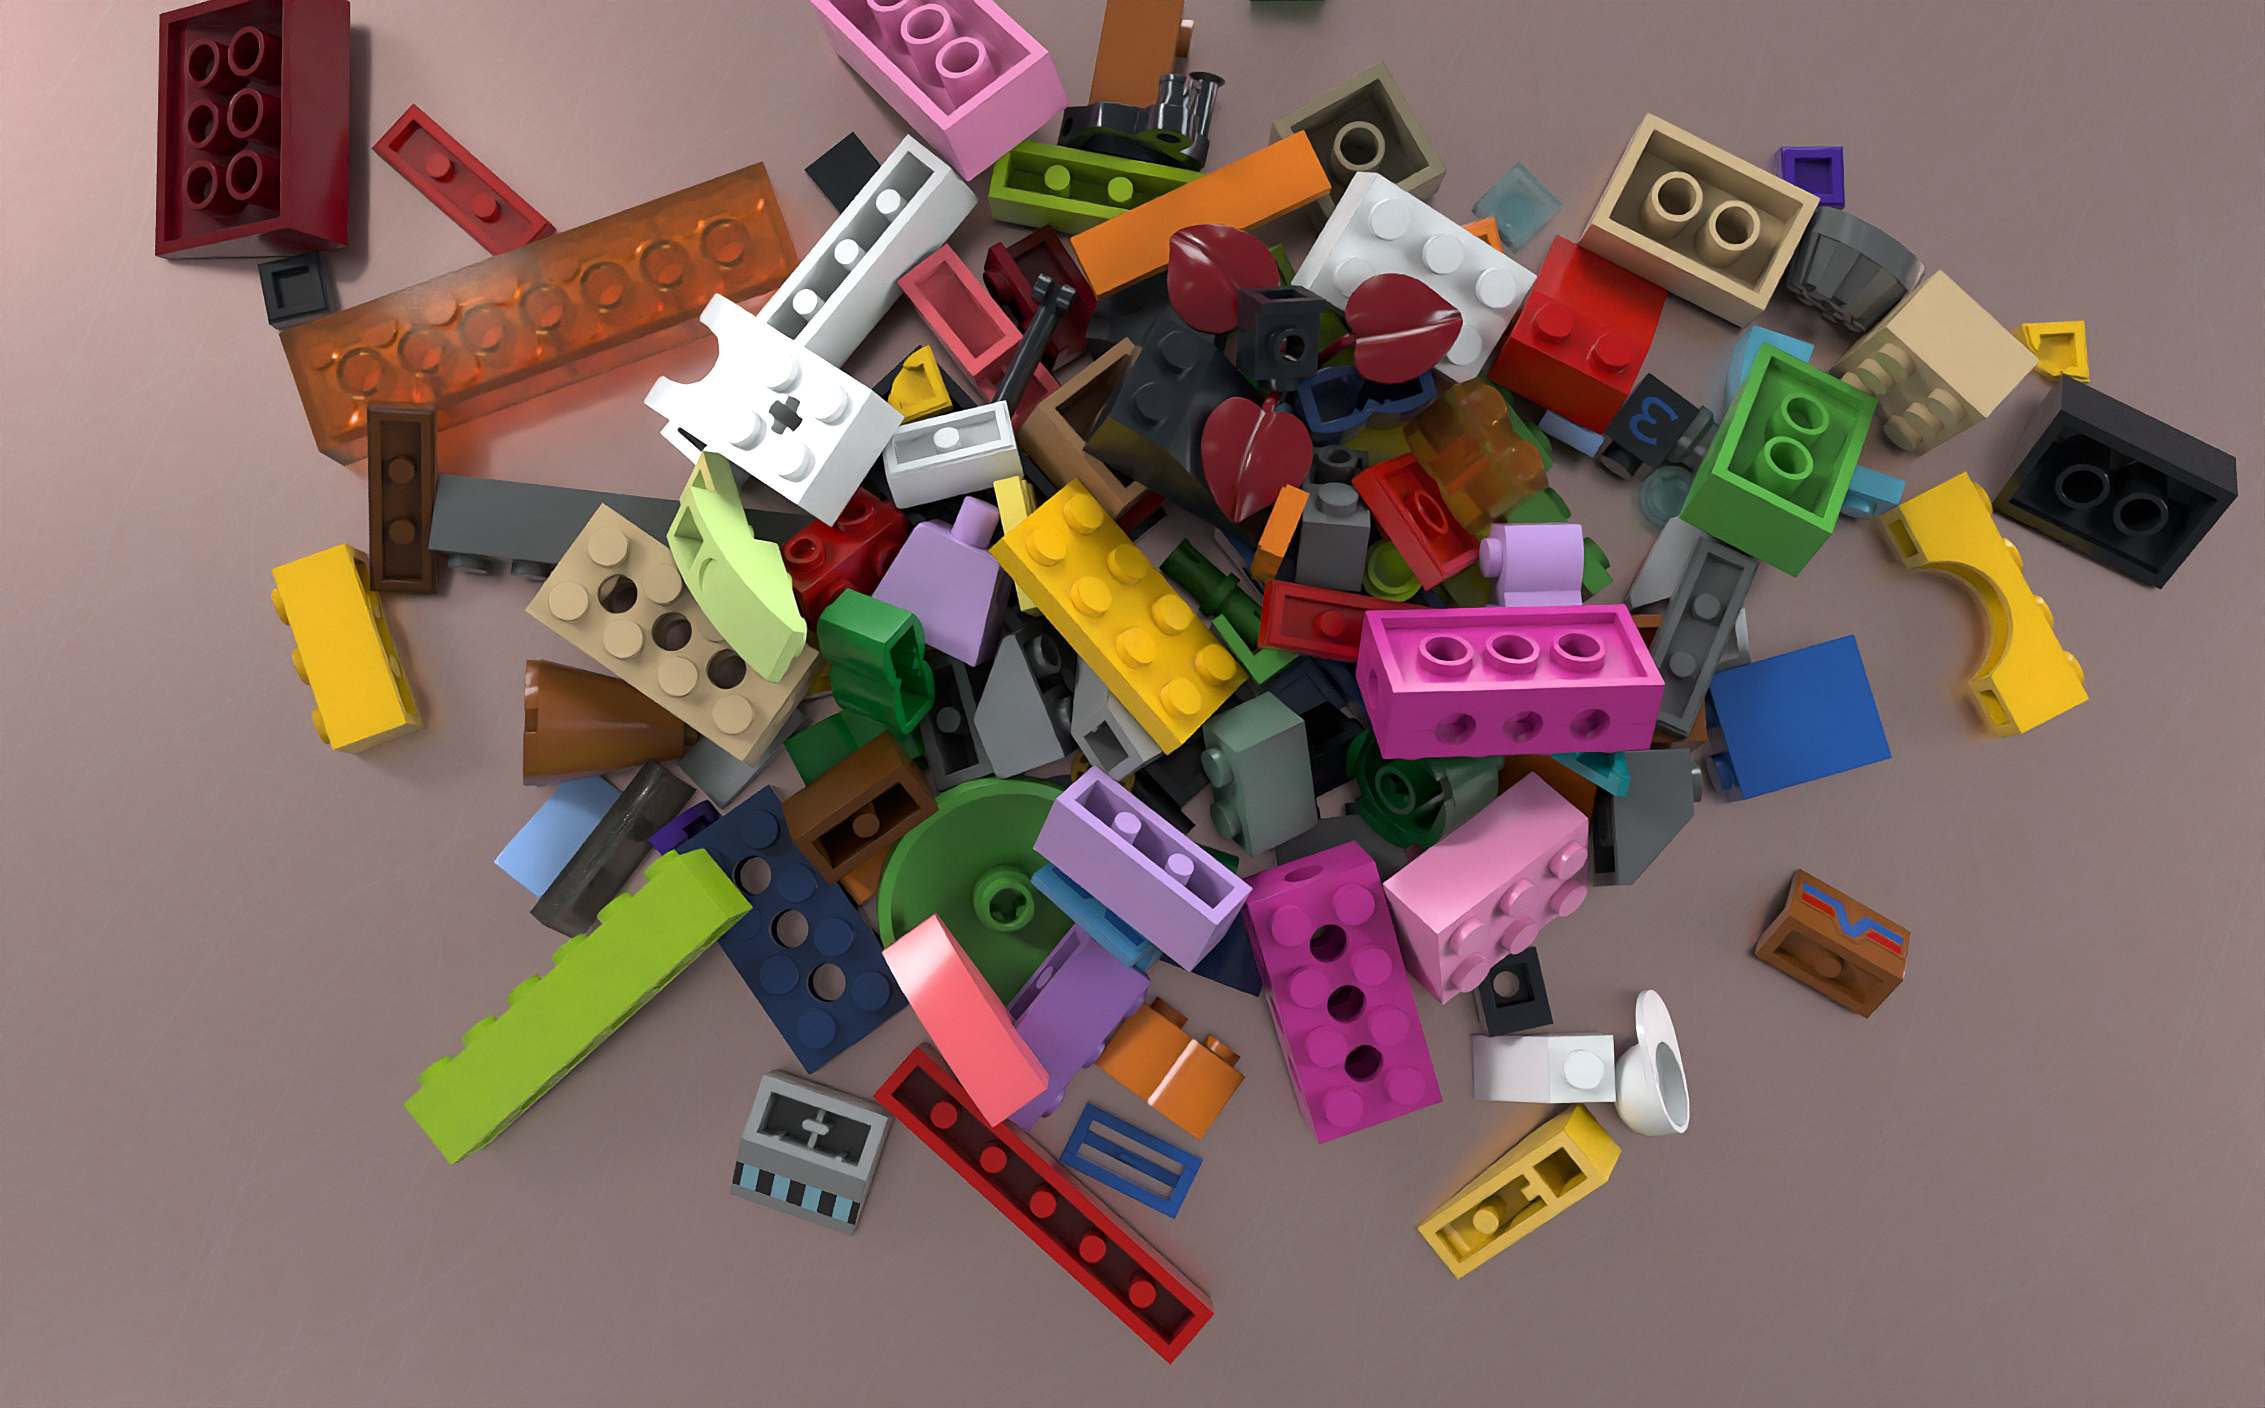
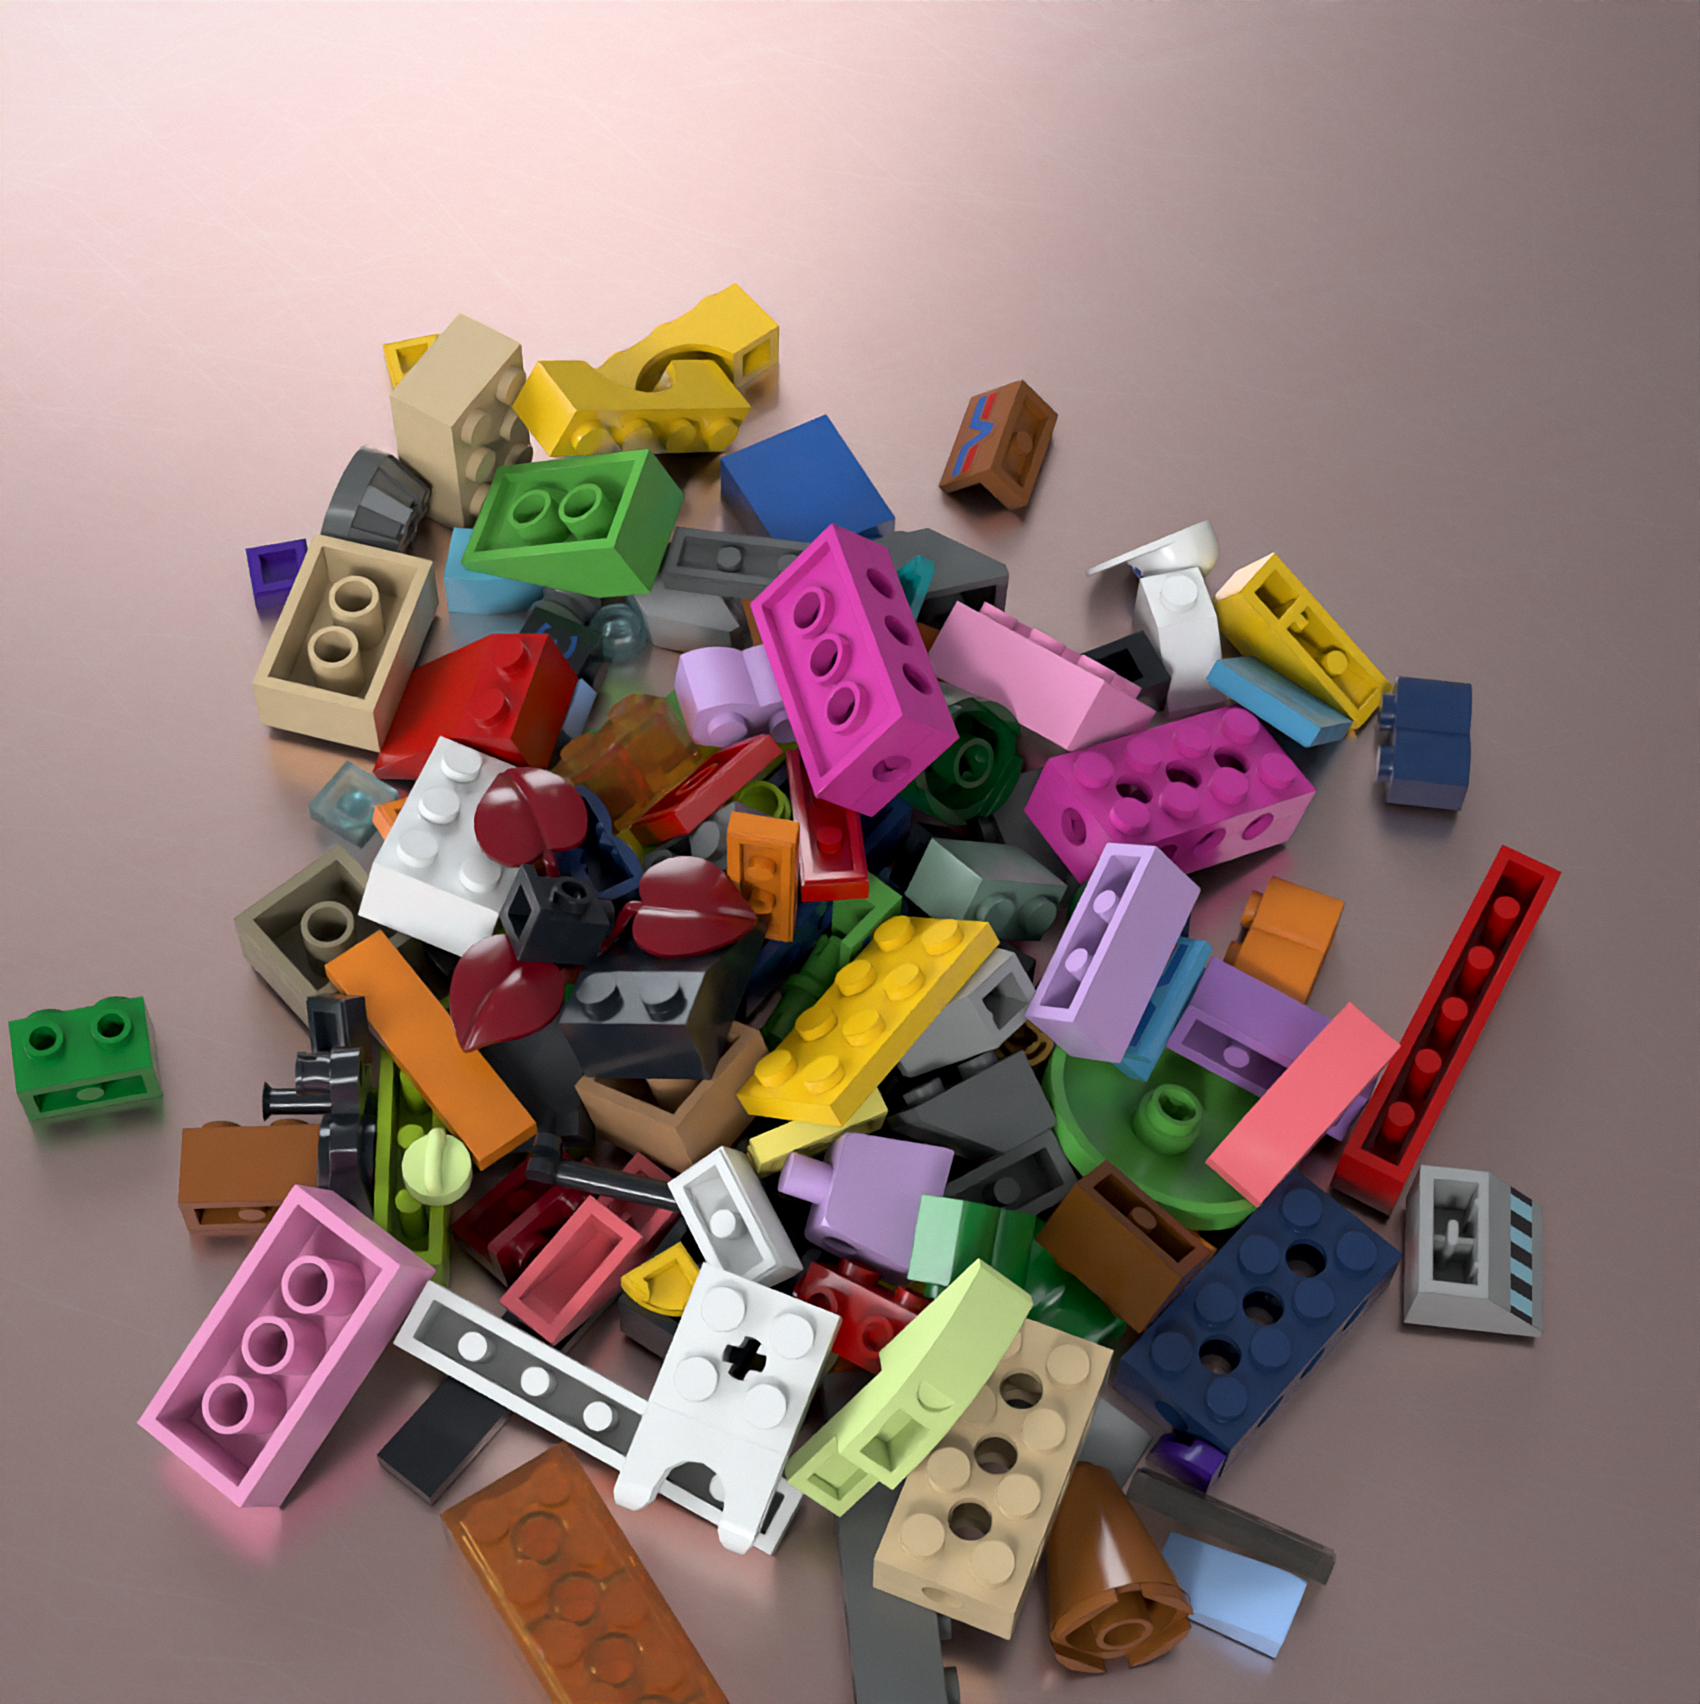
camera: 105 degrees left, 25 degrees down
lime brick [403,847,753,1166] -> none
blue tile [1059,1101,1203,1219] -> none
black slope [1990,373,2238,590] -> none
none -> black tile [306,993,372,1065]
none -> yellowish green tile [401,1128,473,1207]
none -> yellow arch [512,360,752,457]
none -> dark azure tile [1206,656,1354,747]
none -> dark blue brick [1375,676,1472,811]

